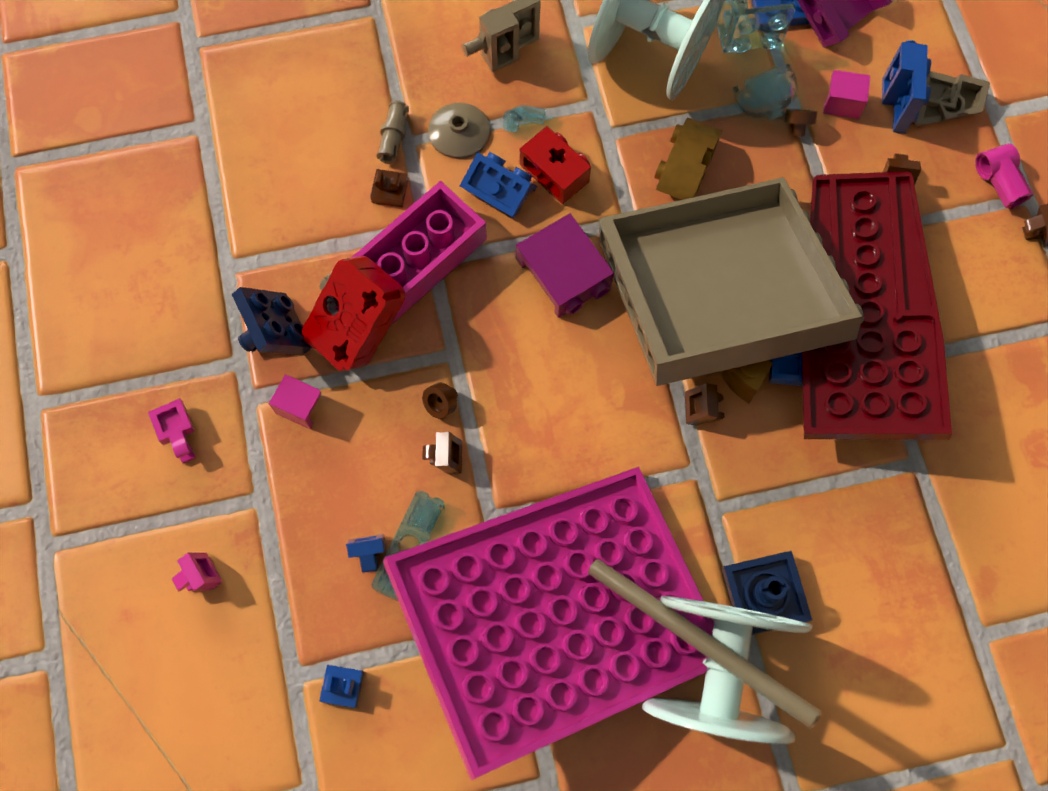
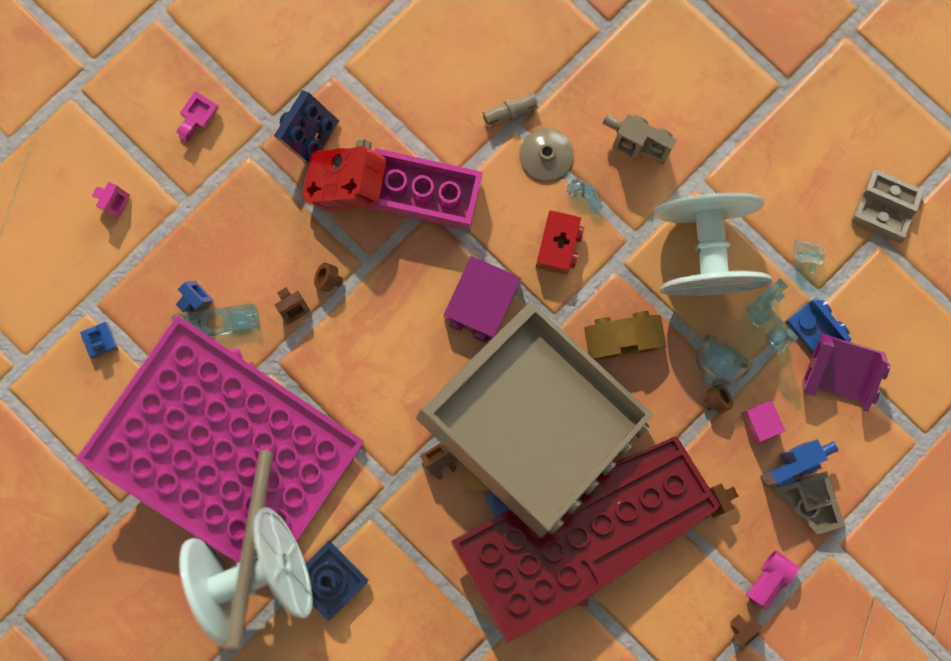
camera: 55 degrees right, 10 degrees up
dark pink panel [269,374,321,429] -> none
reddish brown tile [370,169,409,207] -> none
blue bracket [459,152,537,218] -> none

